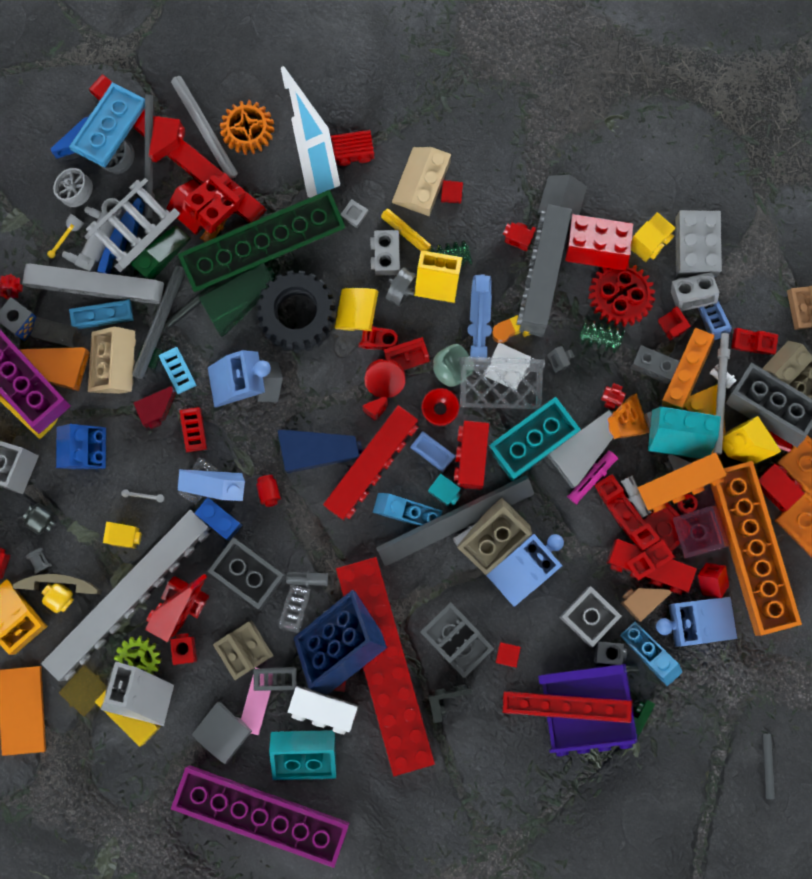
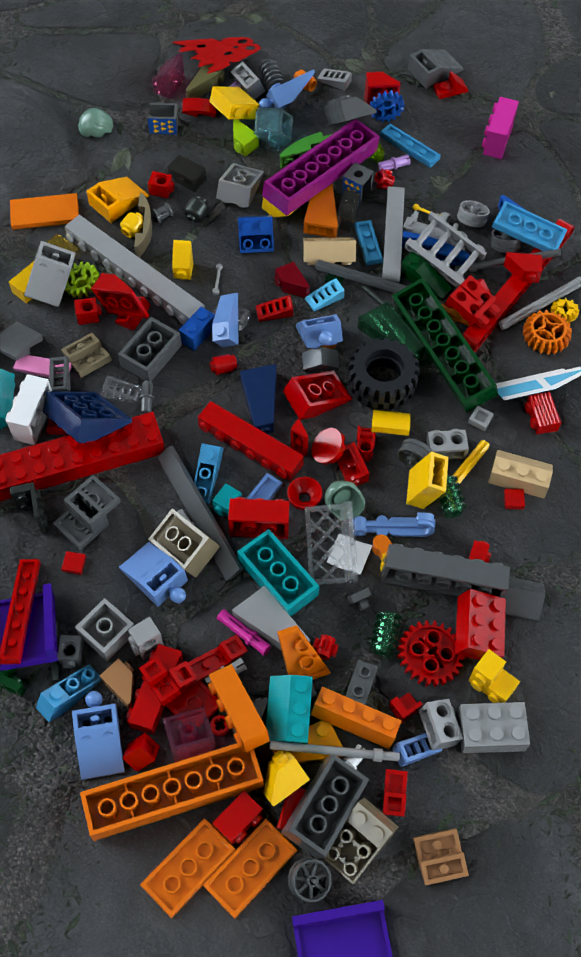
camera: 85 degrees right, 20 degrees down
none -> light grey brick [127,617,164,660]
none -> red slope [283,371,352,420]
none -> yellow gear [551,298,580,322]

